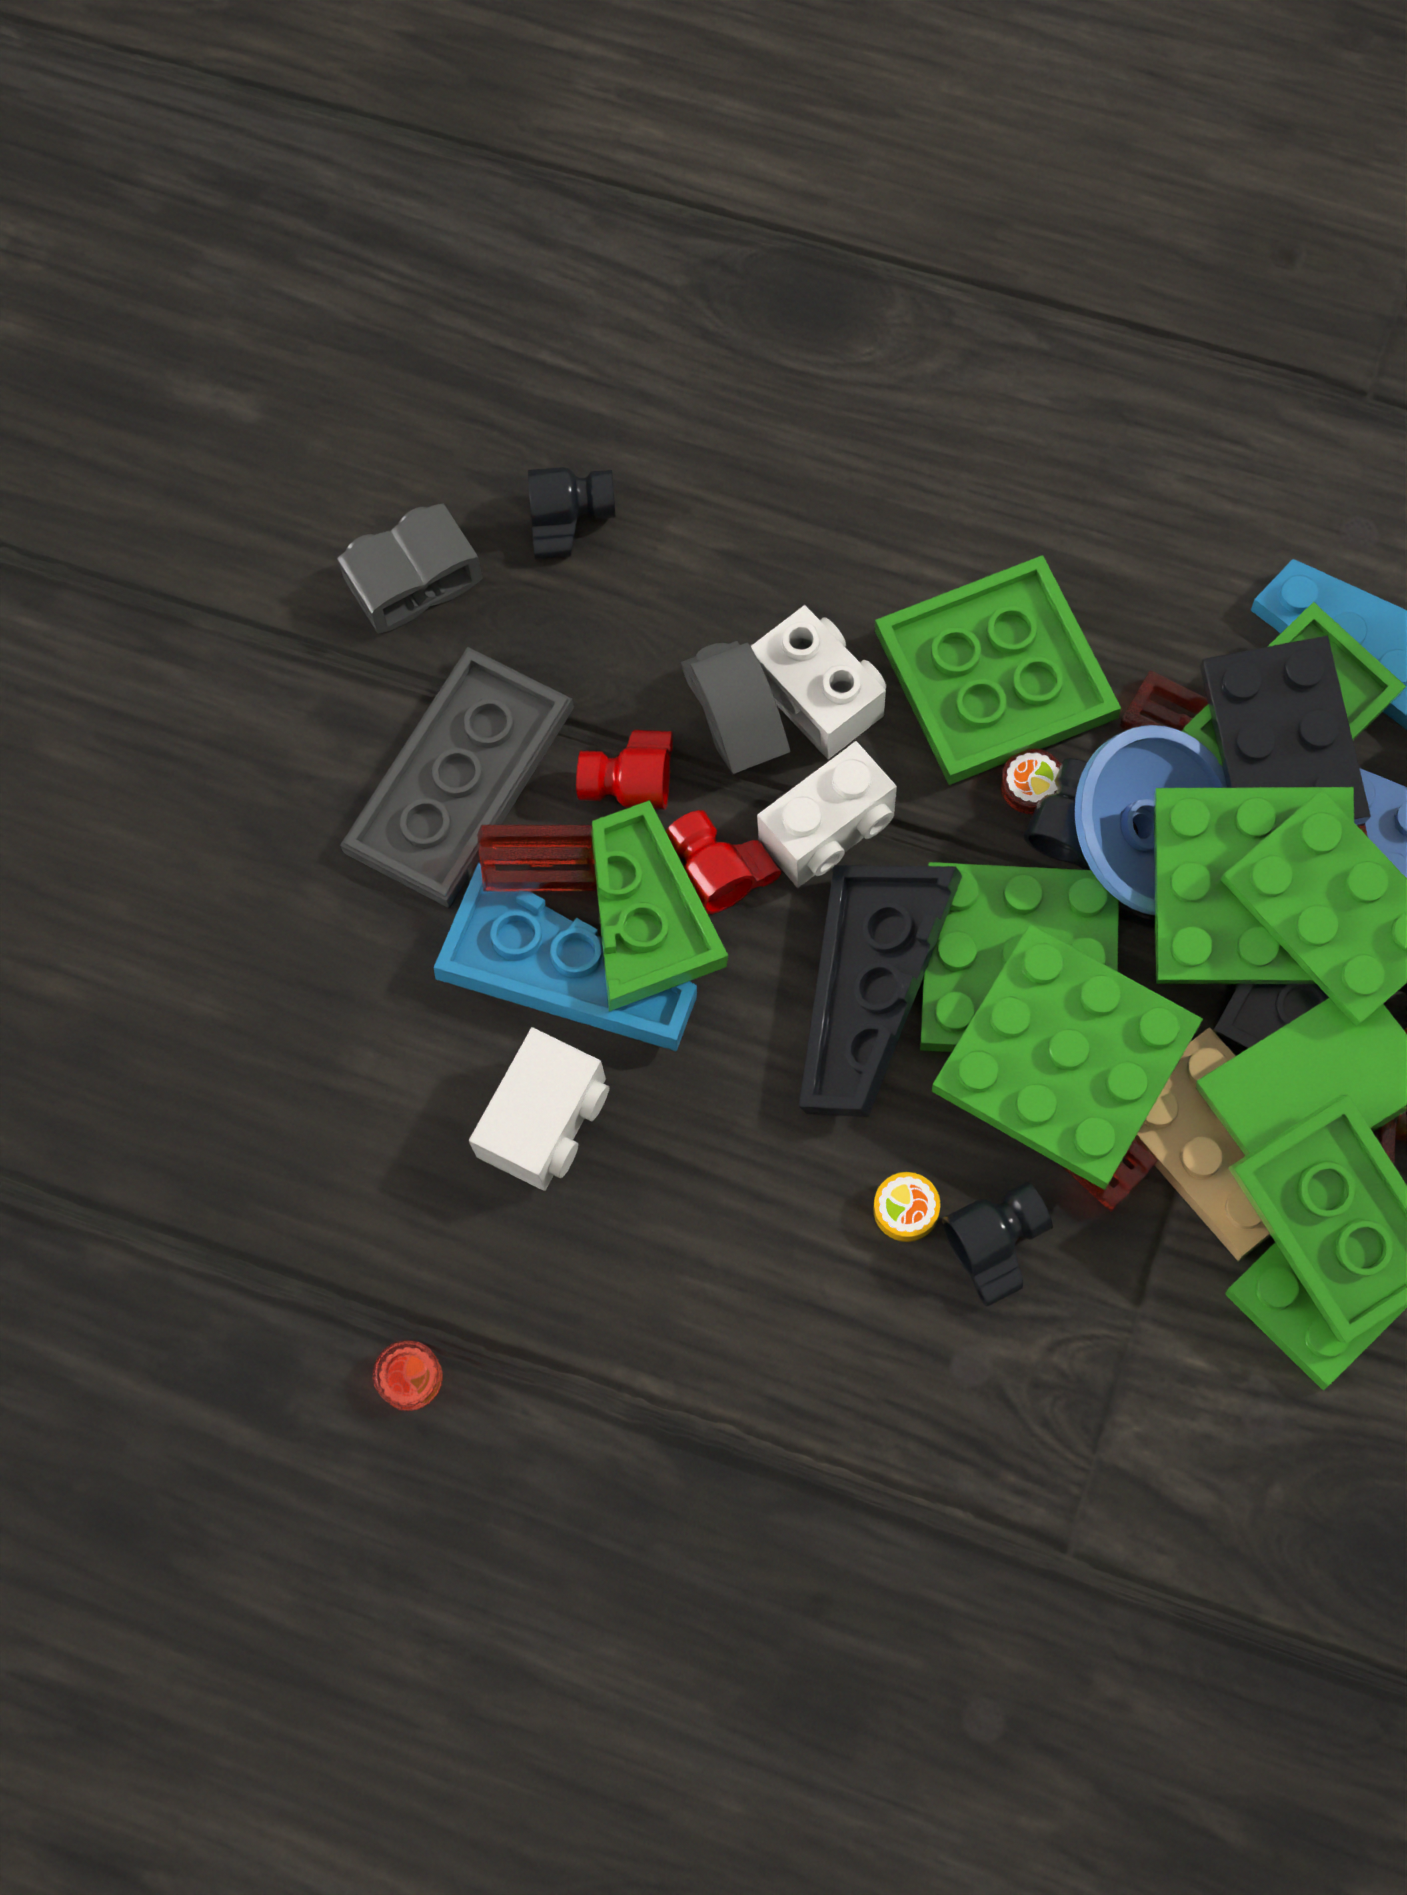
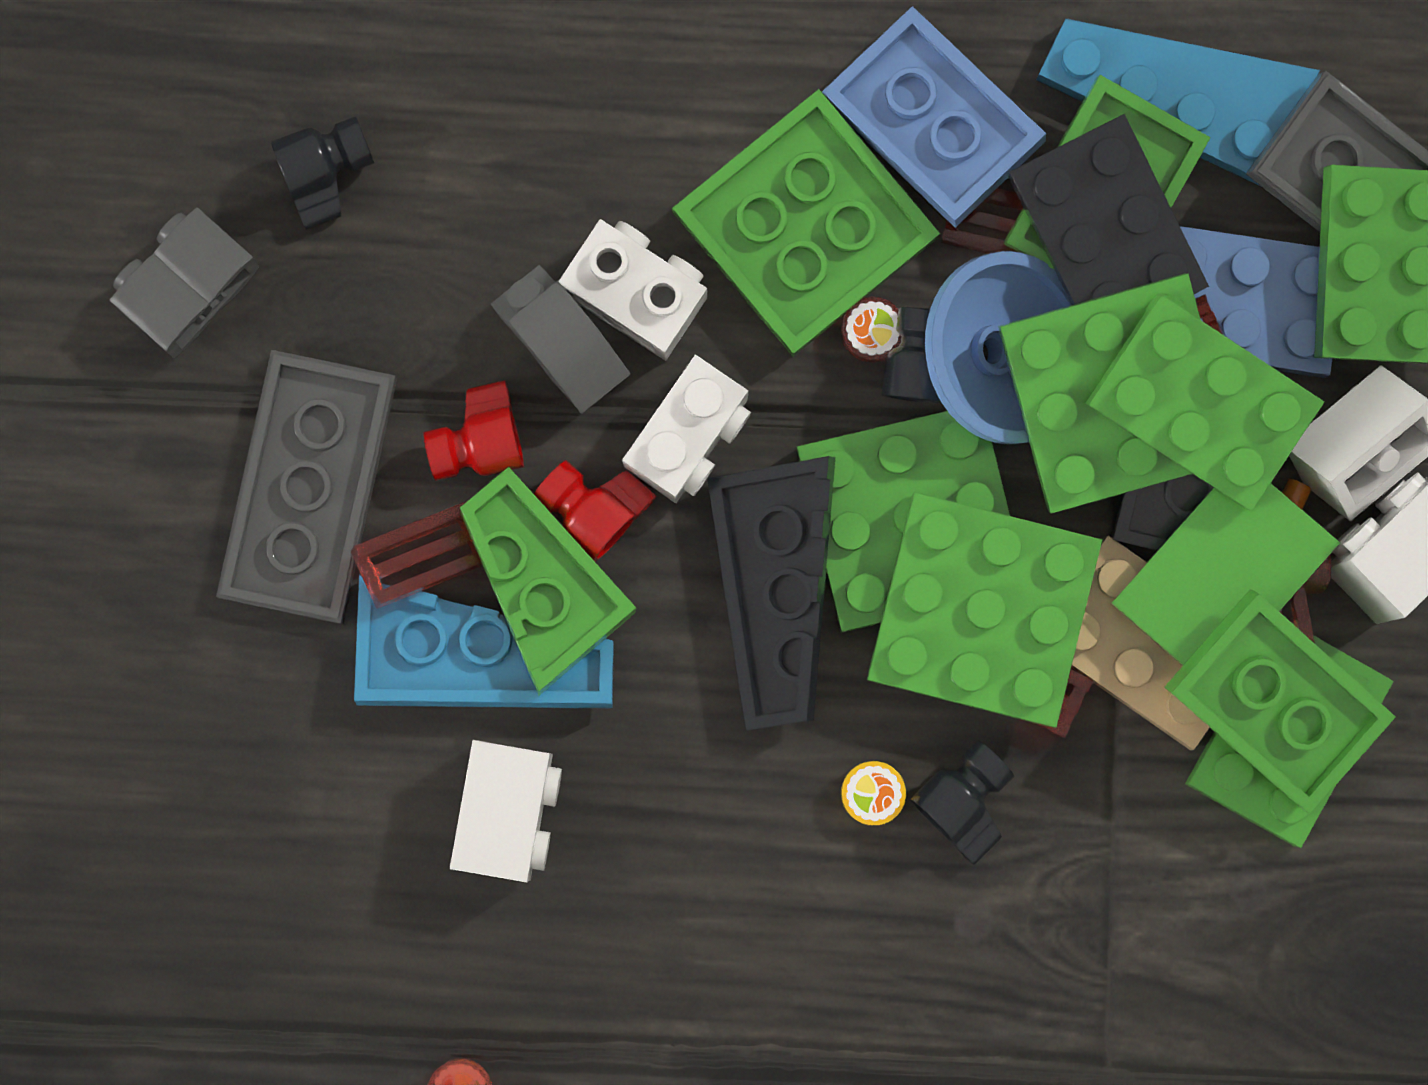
camera: 25 degrees left, 15 degrees up
none -> medium blue plate [822,6,1046,228]

